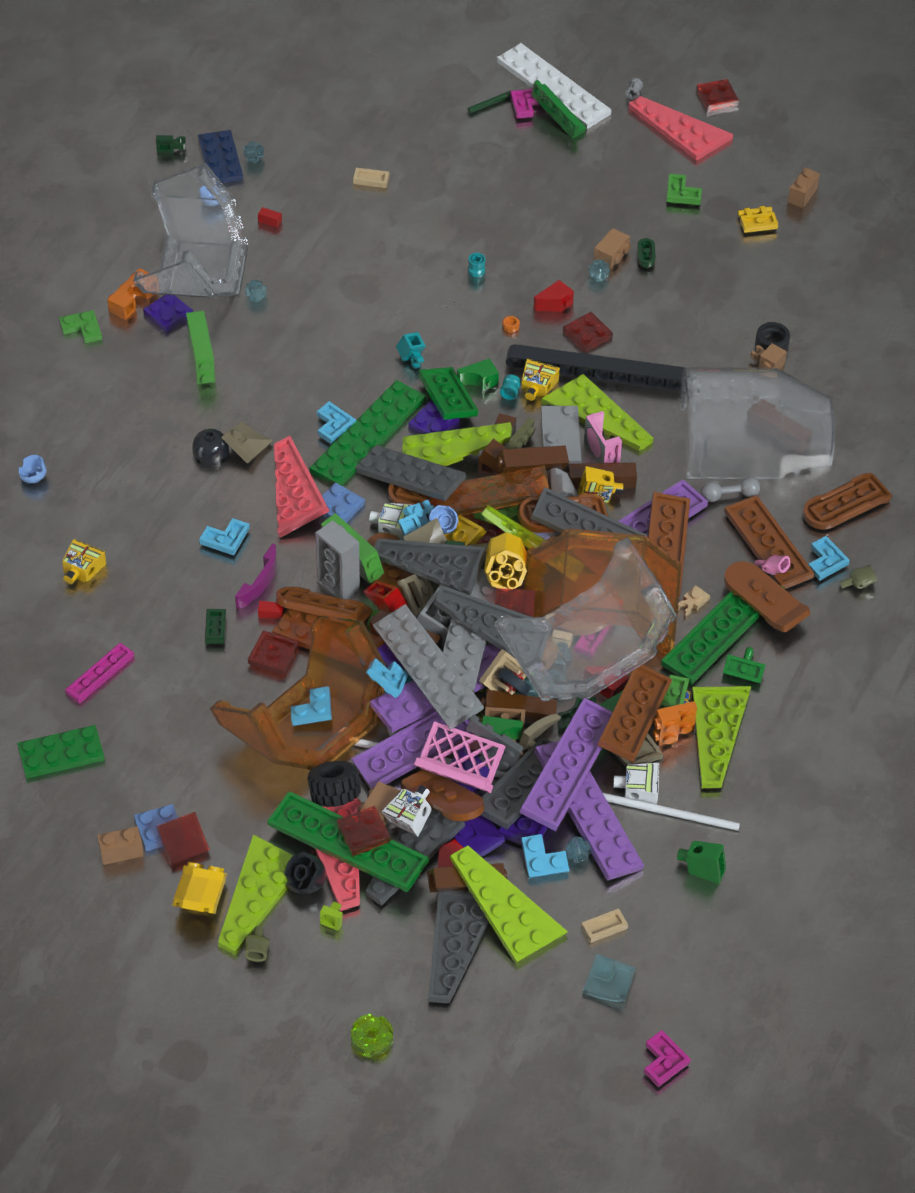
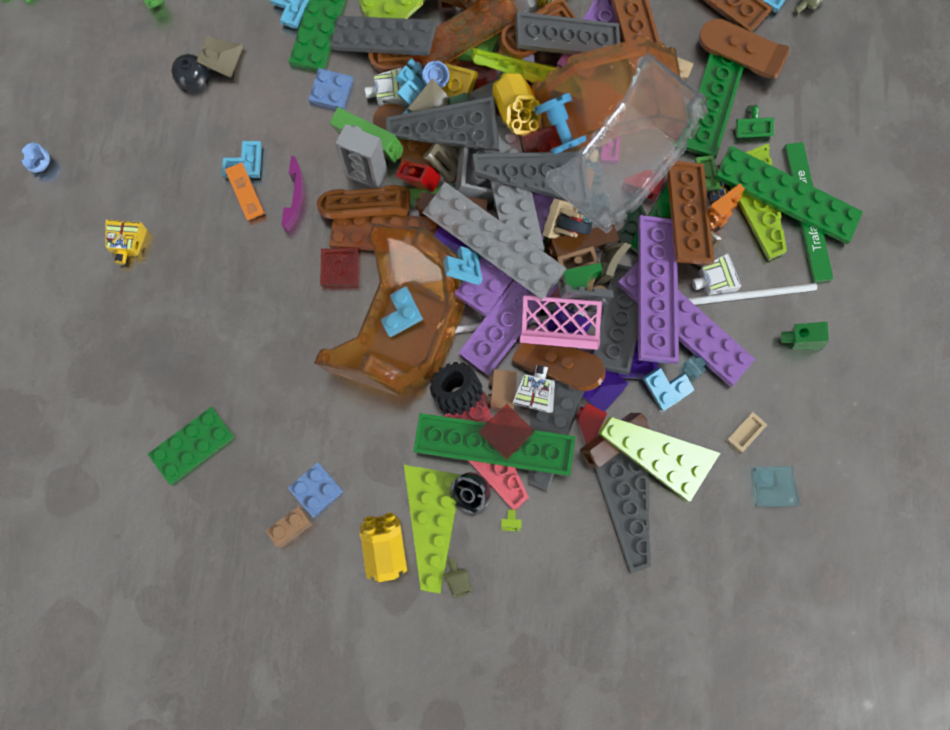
camera: 20 degrees left, 25 degrees up
dark pink tile [65,643,135,704] -> none
clear red plate [156,812,210,865] -> none
dark green plate [205,609,226,644] -> none
red piece [258,601,284,619] -> none
coral wing [274,436,330,538] -> none
clear neon green plate [351,1014,393,1057] -> none
dark pink plate [644,1030,691,1087] -> none
bright pink piece [754,555,790,575] -> none
none -> orange tile [225,162,265,221]
none -> dark azure piece [534,93,587,155]
none -> green plate [714,145,863,244]
none -> green tile [784,142,834,283]

